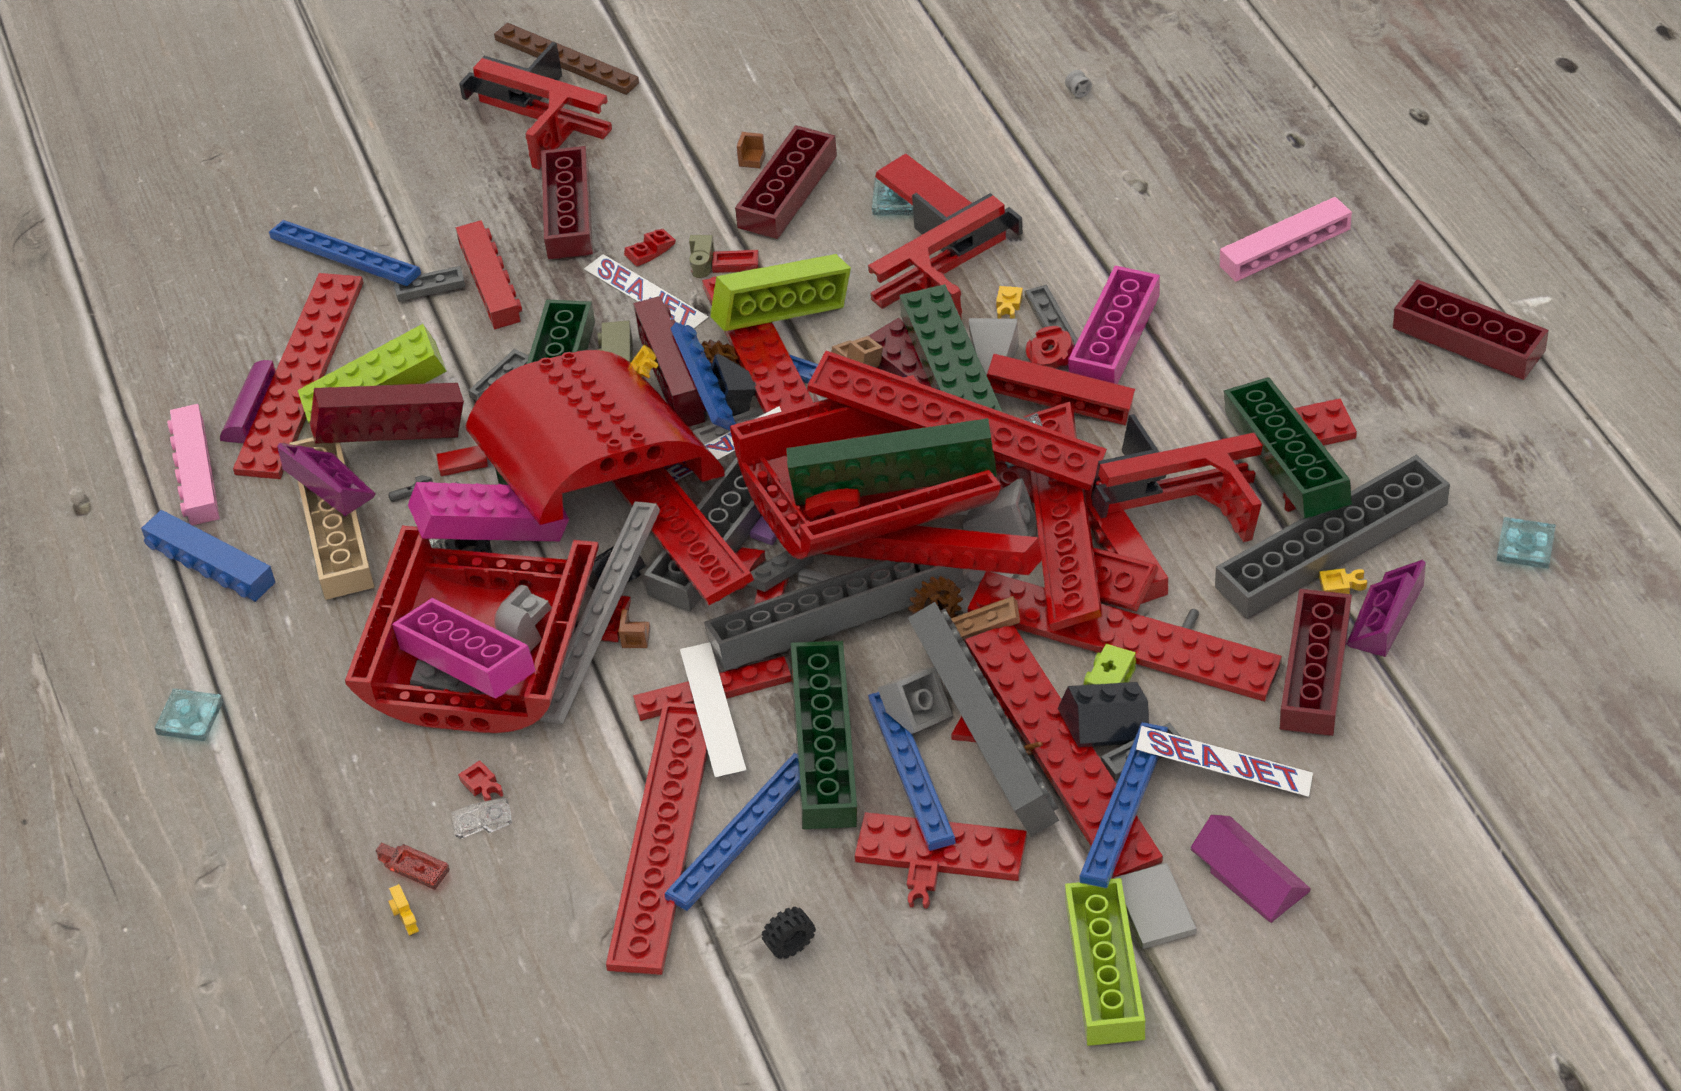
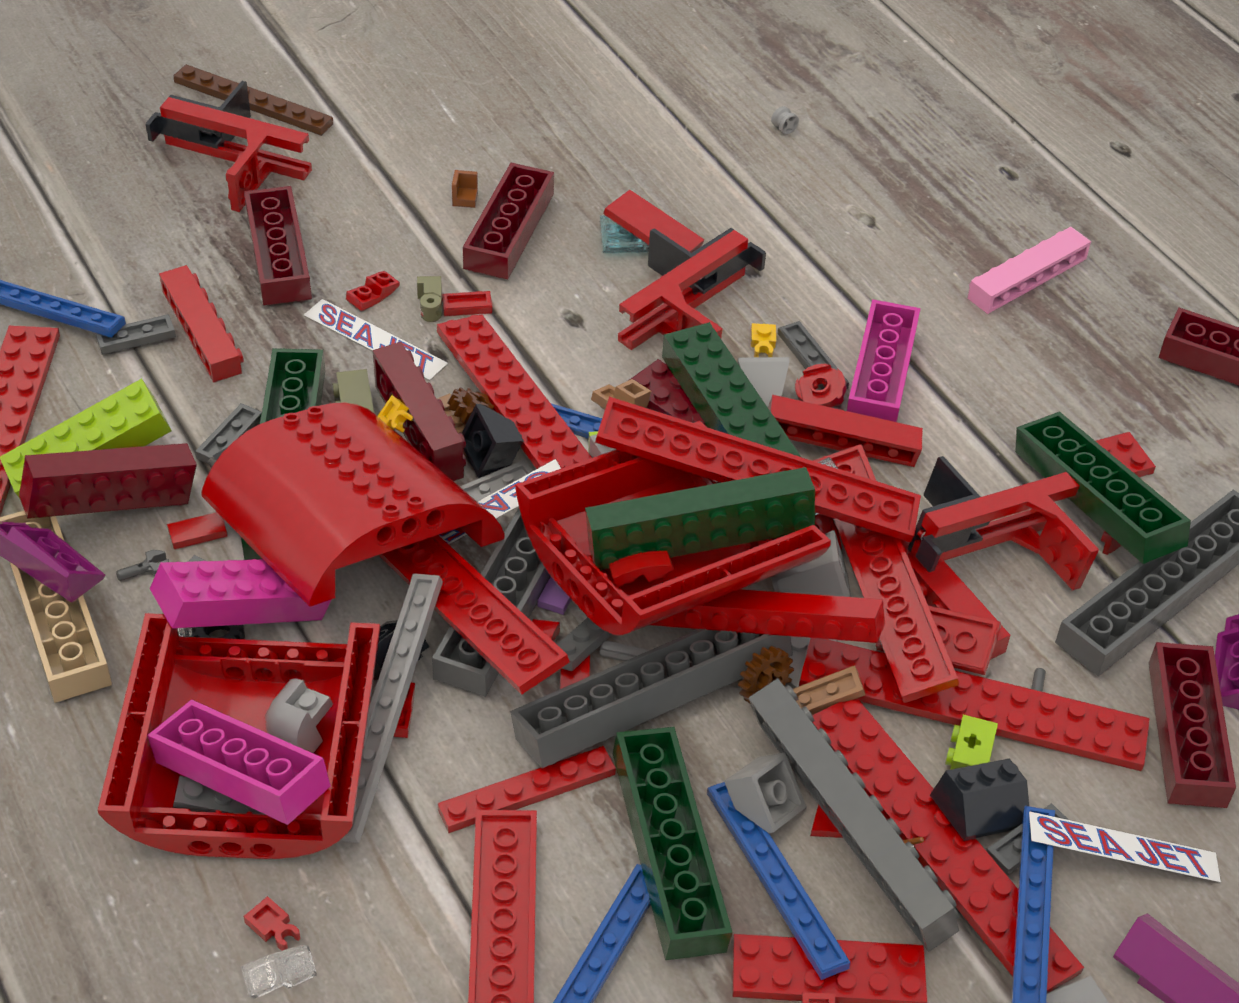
camera: 15 degrees left, 0 degrees up
dark orange panel [619,609,650,648] -> none
blue plate [670,322,736,431] -> none
white sticker [680,642,746,777] -> none
lime brick [710,254,851,331] -> none
yellow plate [1319,568,1367,594] -> none

